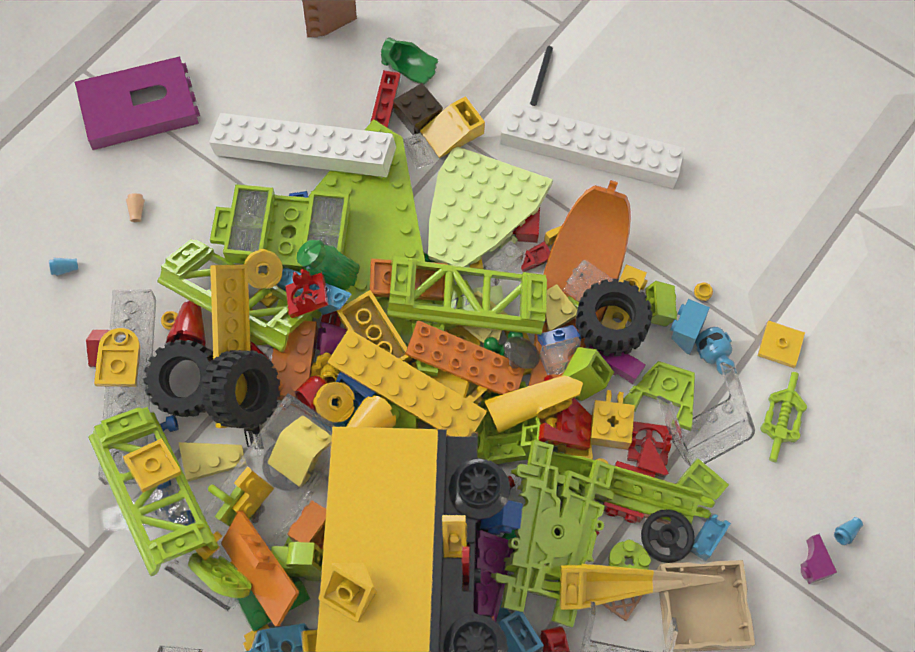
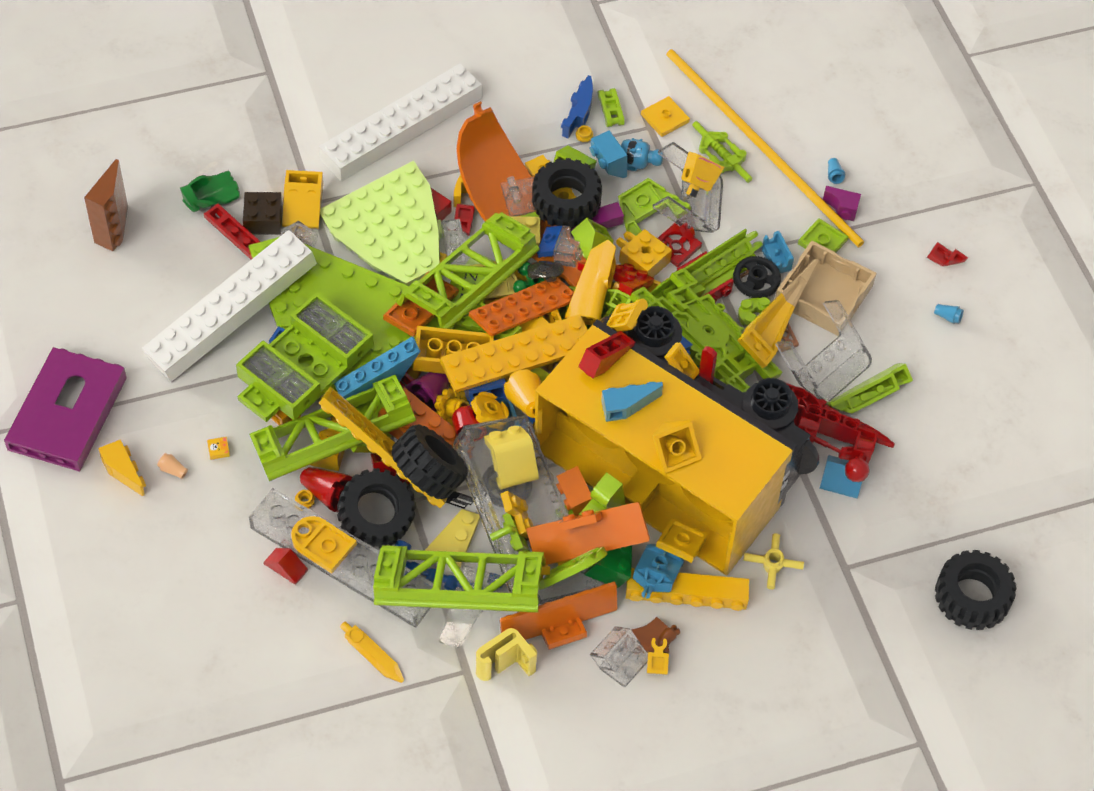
camera: 55 degrees left, 10 degrees down
dark azure cone [49,257,78,276] -> none
yellow plate [123,438,181,493] -> none
yellow plate [243,249,283,289] -> none
red piece [286,269,328,318] -> none
green hair [296,240,360,291] -> none
black bar [530,46,553,106] -> none
red slope [636,438,669,477] -> none
lime wing [676,458,729,500] -> none
none -> yellow slope [98,439,146,496]
none -> yellow tile [207,437,230,460]
none -> yellow piece [340,621,404,683]
none -> light yellow piece [476,628,537,681]
none -> orange bracket [500,582,617,650]
none -> blue slope [561,75,593,138]
none -> red slope [578,331,636,379]
none -> lime plate [597,88,625,127]
none -> dark azure slope [601,382,663,422]
none -> yellow plate [606,299,648,332]
none -> yellow piece [666,49,864,248]
none -> yellow torso [681,151,724,198]
none -> lime tile [798,218,849,253]

